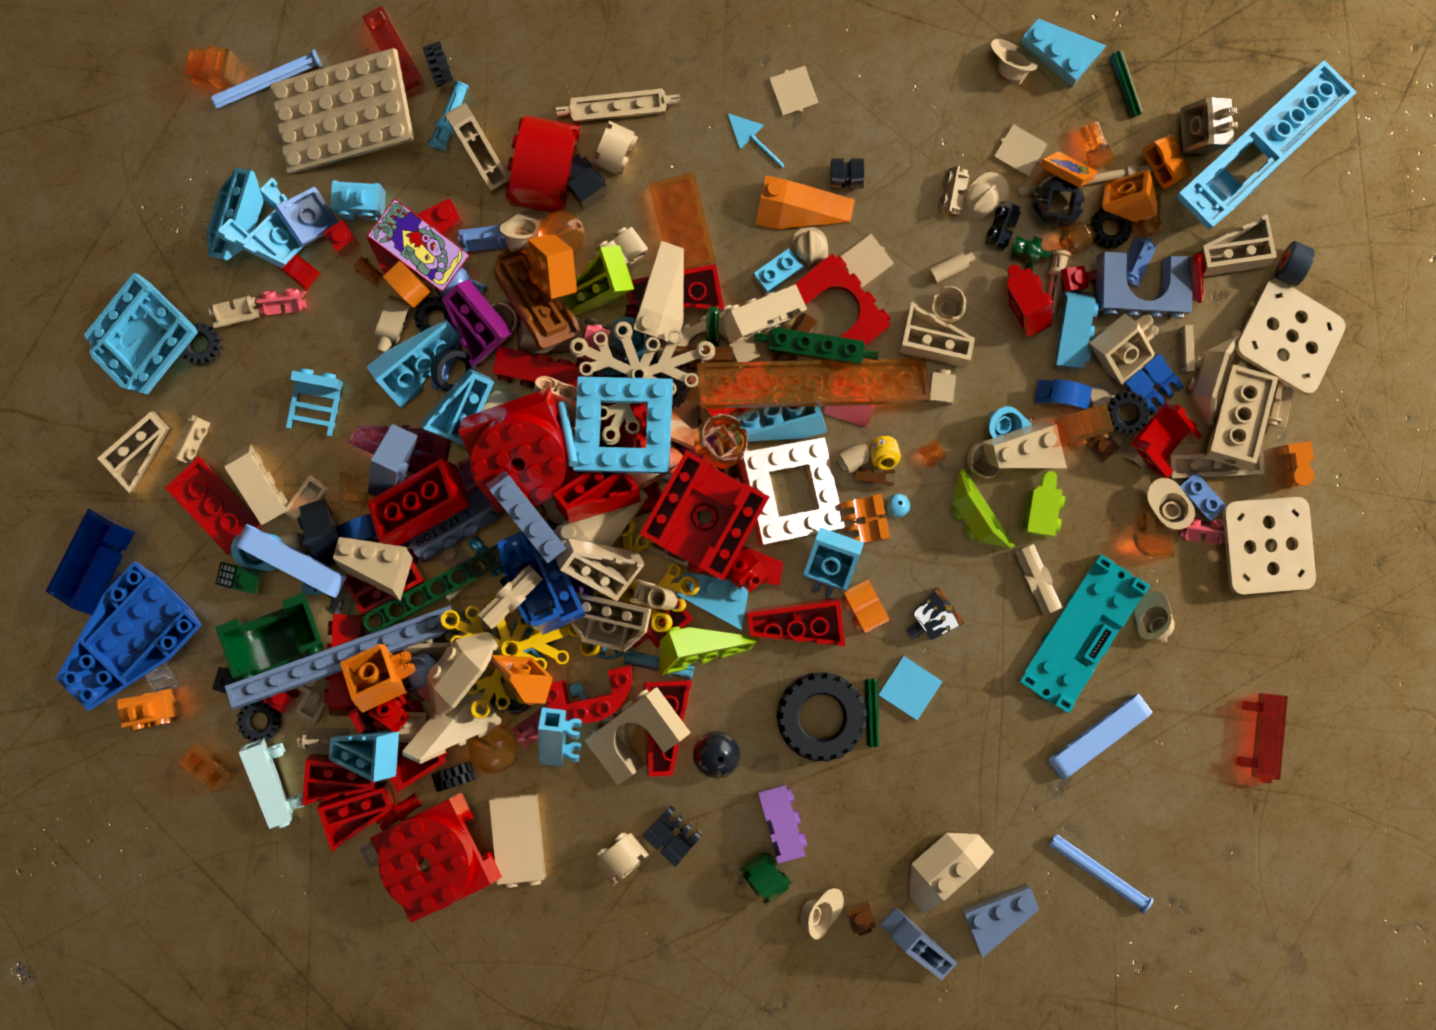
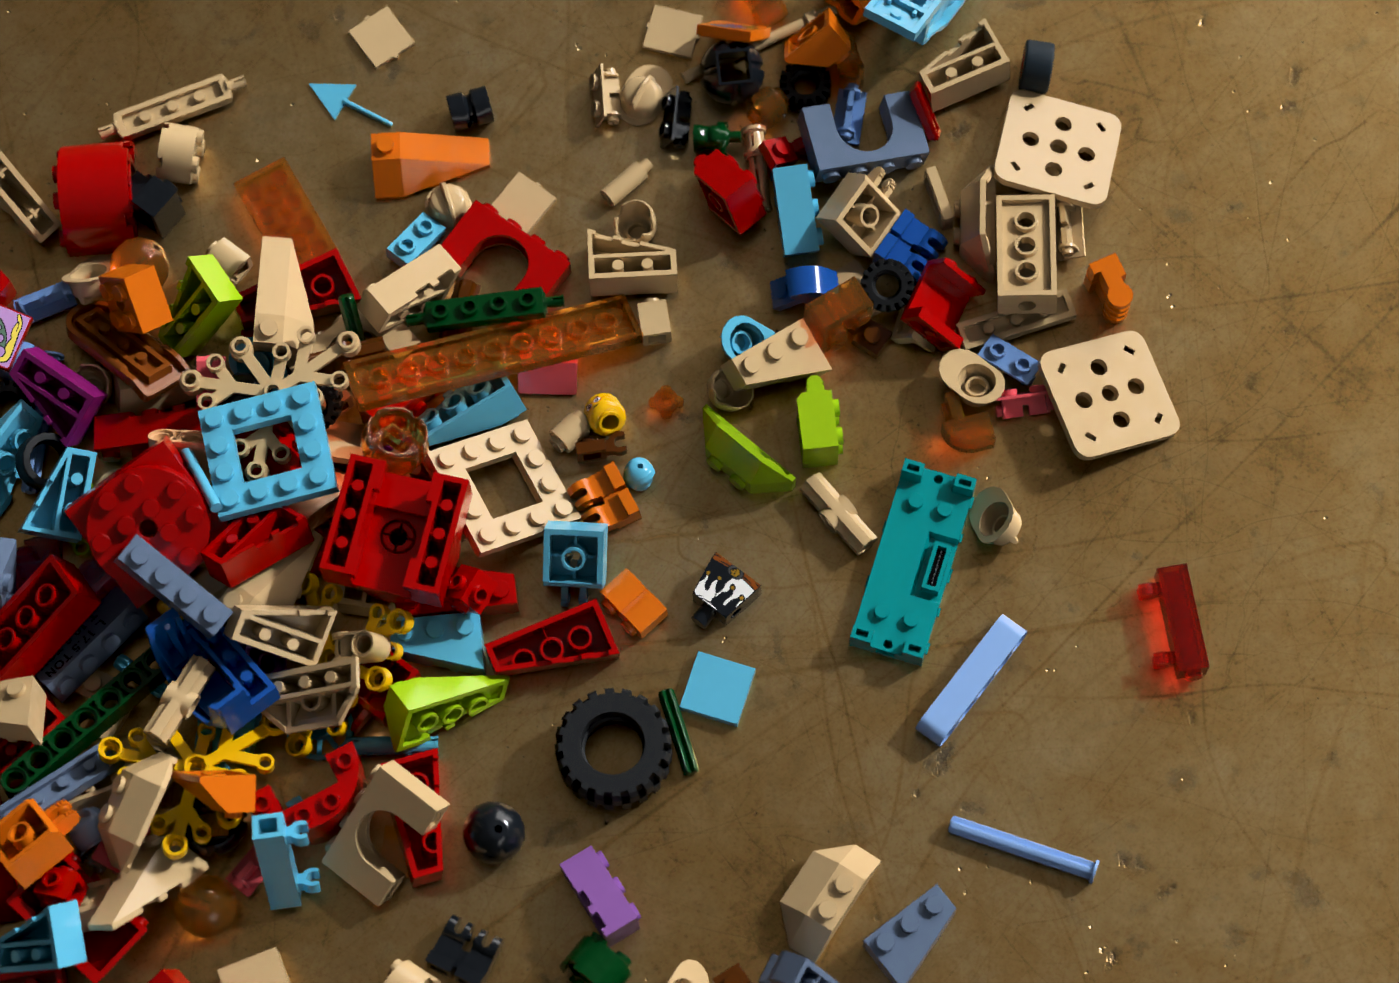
camera: 15 degrees left, 15 degrees down
black tyre [431,761,477,792] -> none

